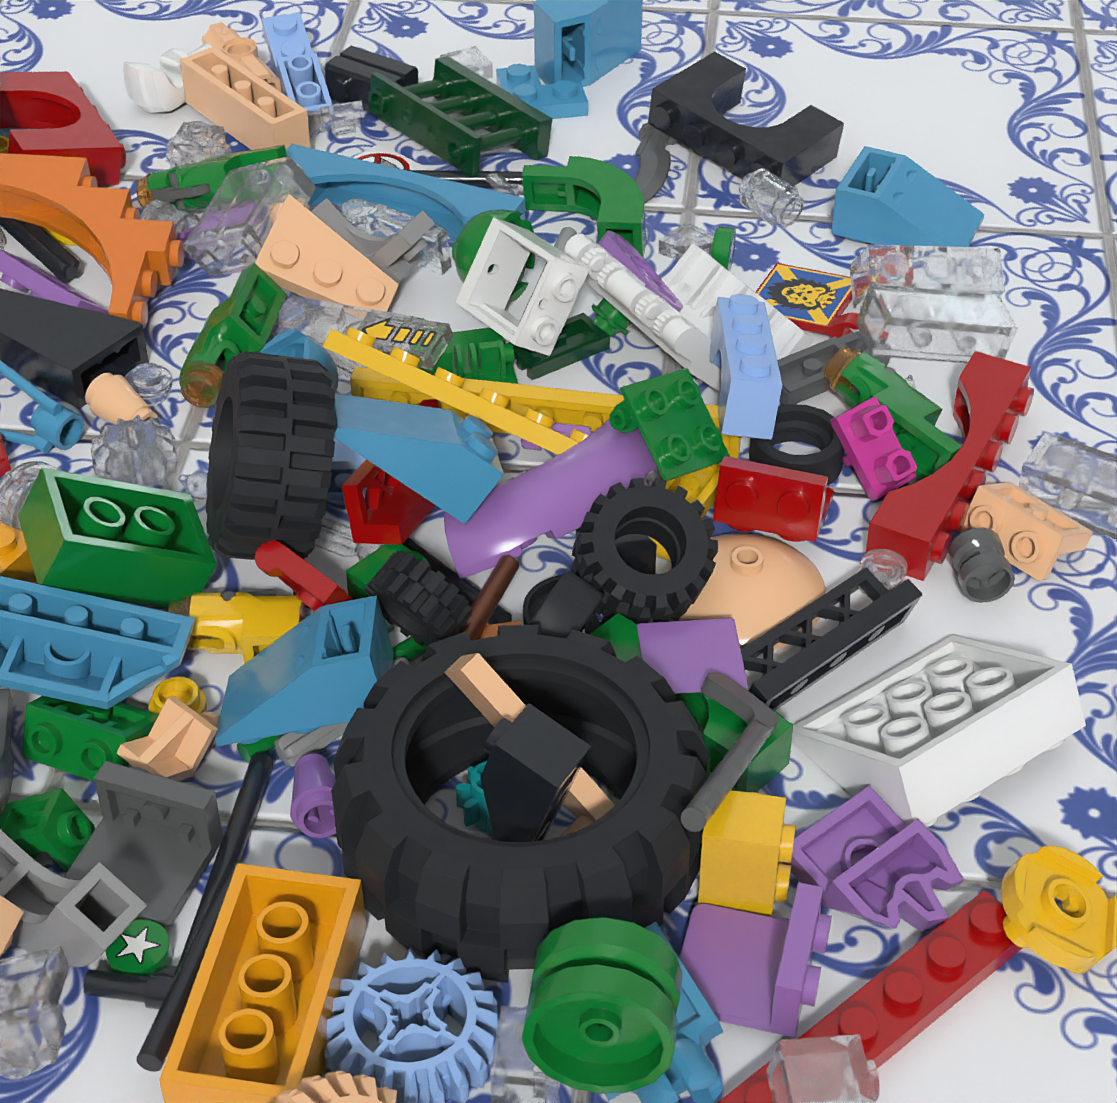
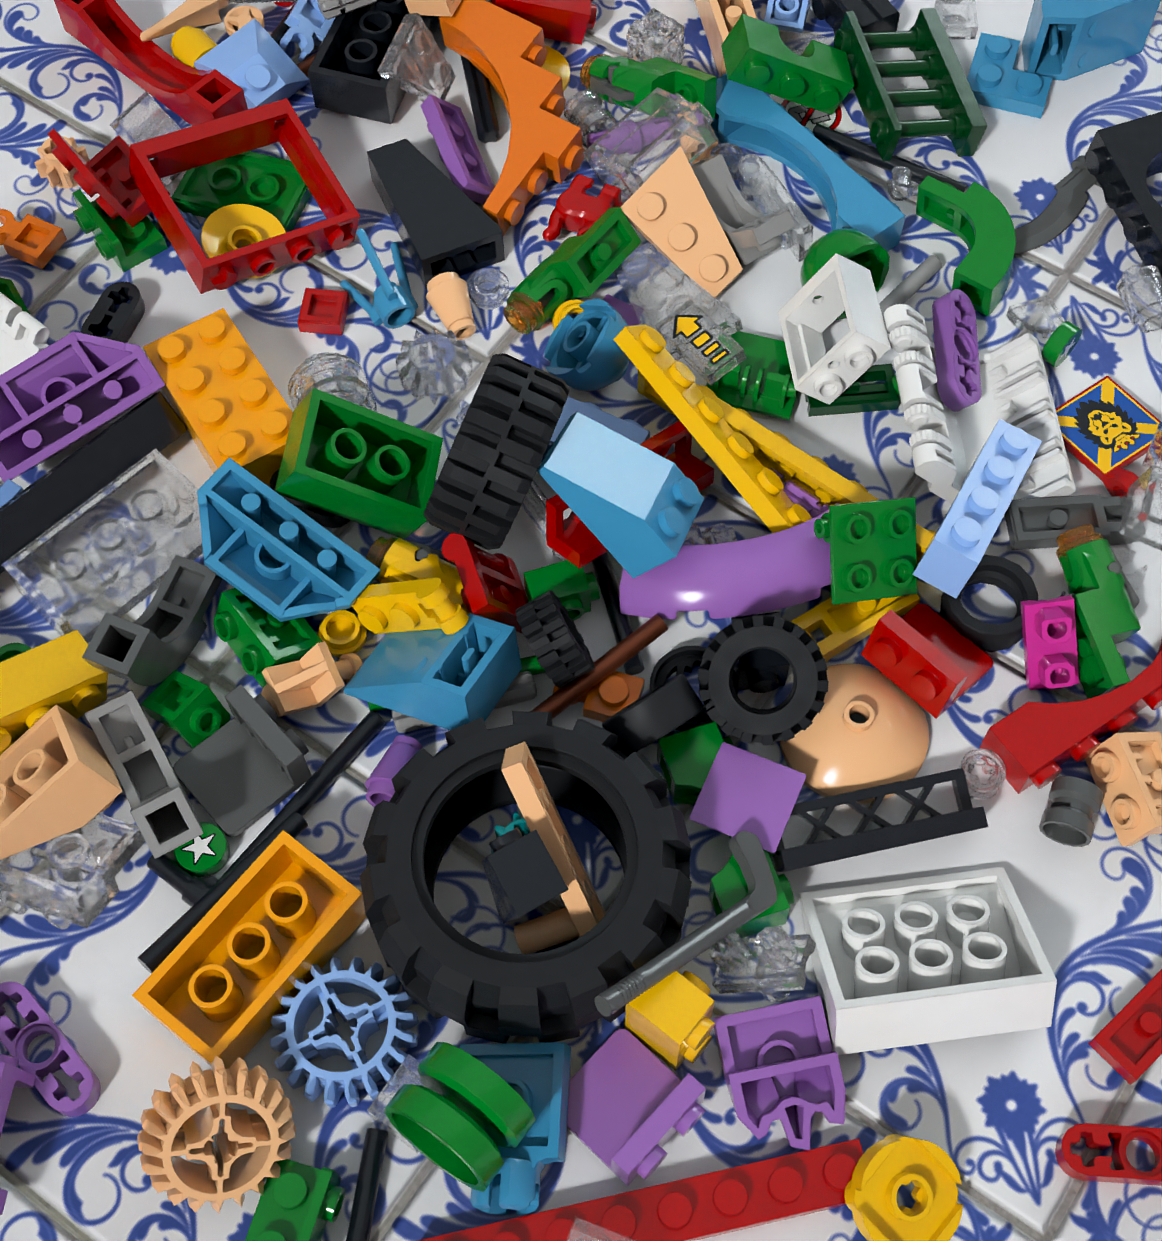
camera: 30 degrees right, 20 degrees up
none -> yellow plate [352,577,469,635]
none -> red animal [542,174,623,242]
none -> clear hips [709,926,816,1002]
none -> green arch [721,14,854,115]

